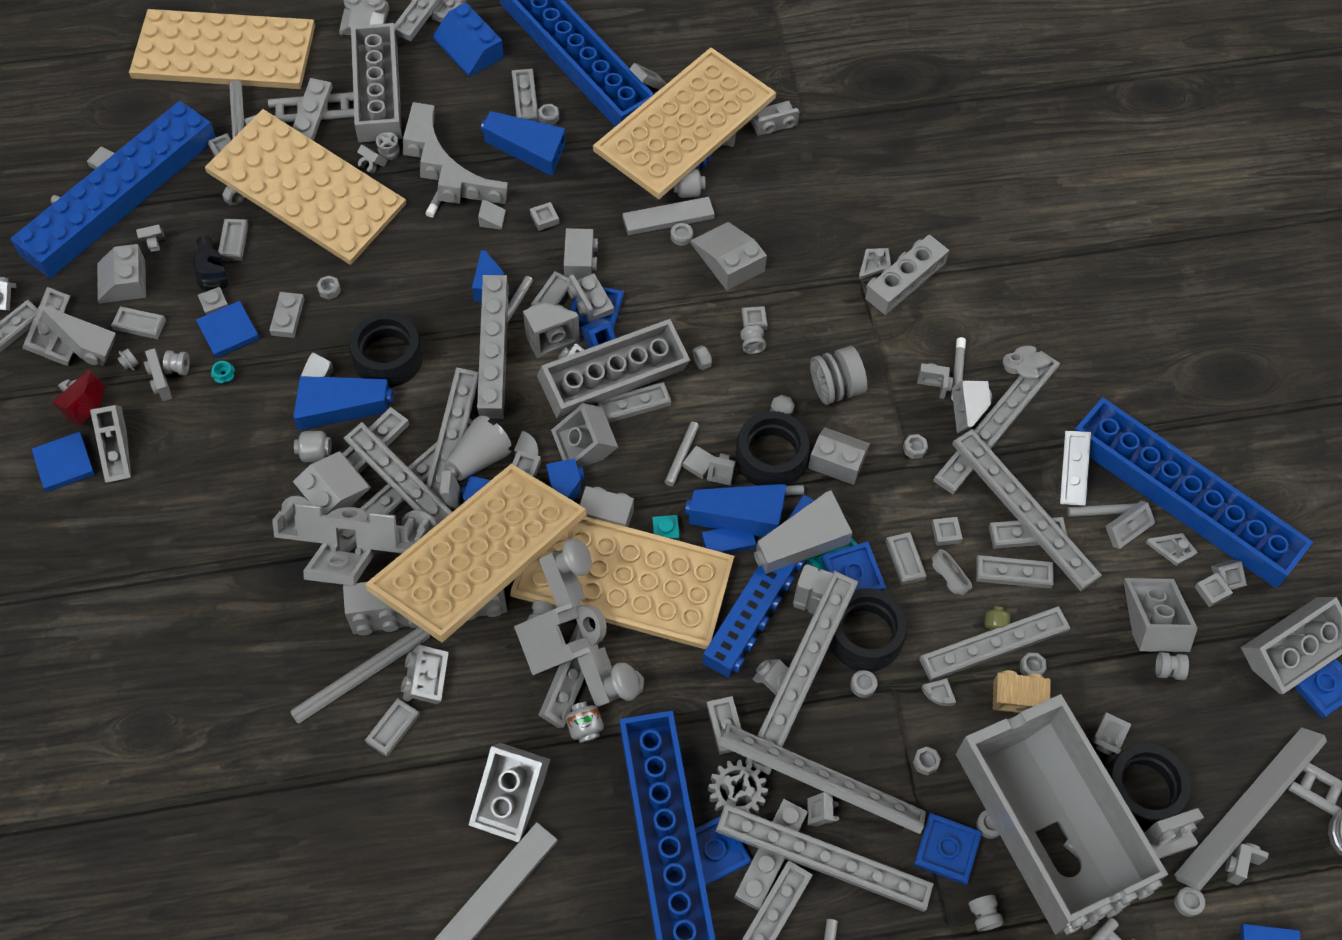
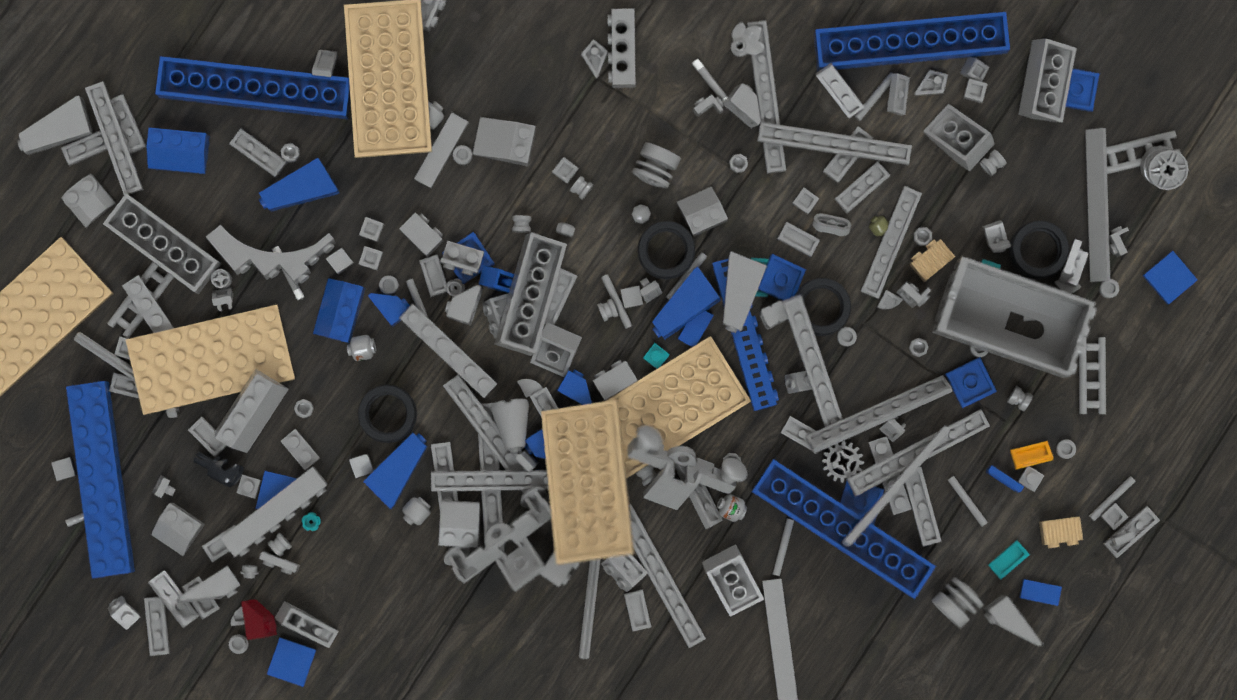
camera: 45 degrees left, 25 degrees up
none -> light grey slope [214,369,289,453]
none -> light grey brick [220,467,328,557]
none -> light grey plate [229,634,248,654]
none -> blue slope [313,279,365,344]
none -> light grey head [347,335,376,361]
none -> light grey plate [359,246,383,271]
none -> light grey tile [379,275,399,295]
none -> light grey wheel [512,215,531,233]
none -> light grey wheel [597,299,619,322]
none -> light grey tile [629,504,706,648]
none -> light grey bar [772,518,794,576]
none -> light grey tile [842,426,950,547]
none -> light grey bracket [896,282,931,308]

